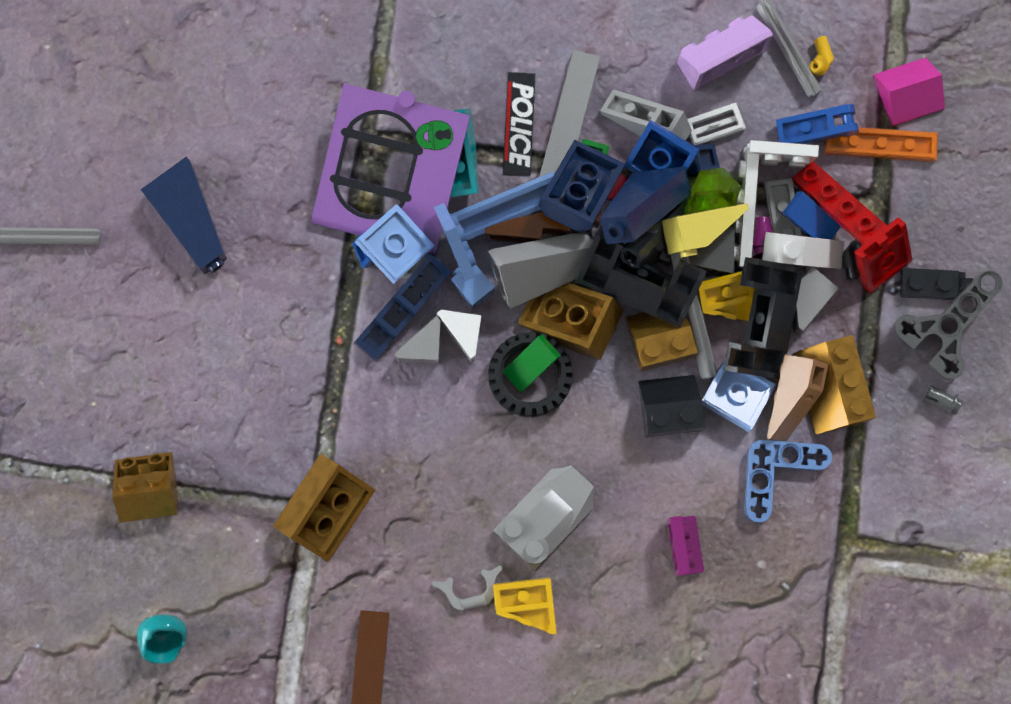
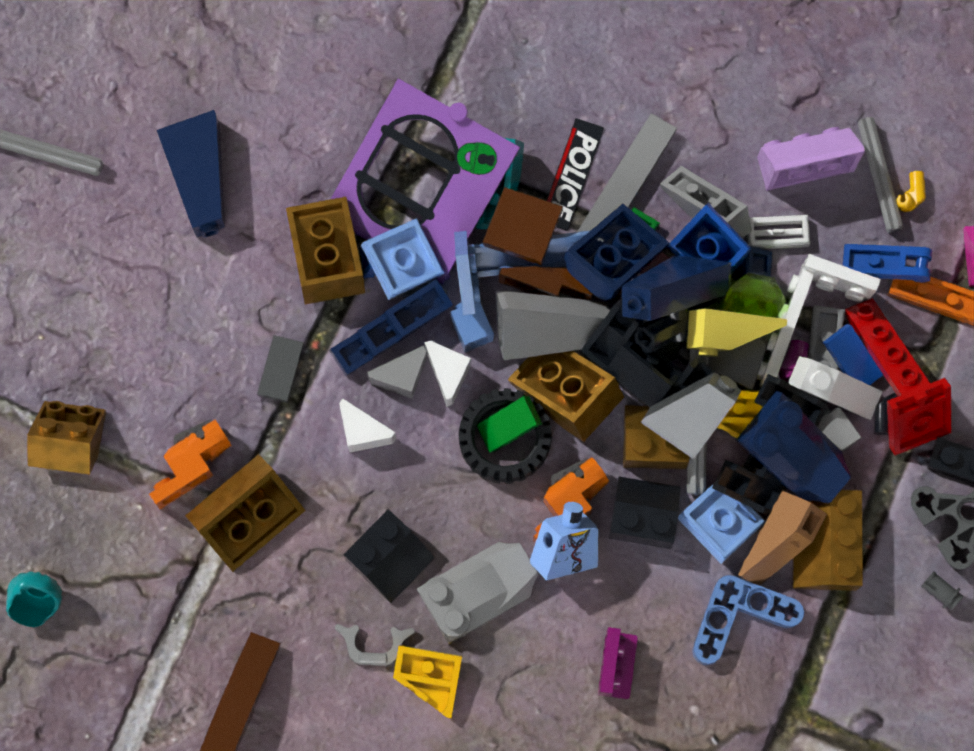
camera: 20 degrees right, 5 degrees down
none -> orange plate [149,420,232,510]
none -> dark grey tile [257,335,304,403]
none -> pearl gold slope [286,197,365,305]
none -> white slope [339,399,396,453]
none -> black slope [343,509,435,604]
none -> reddish brown tile [483,187,563,265]
none -> light blue torso [530,502,598,581]
none -> orange plate [533,457,609,543]
none -> slope [641,372,742,459]
none -> dark blue slope [736,391,851,504]

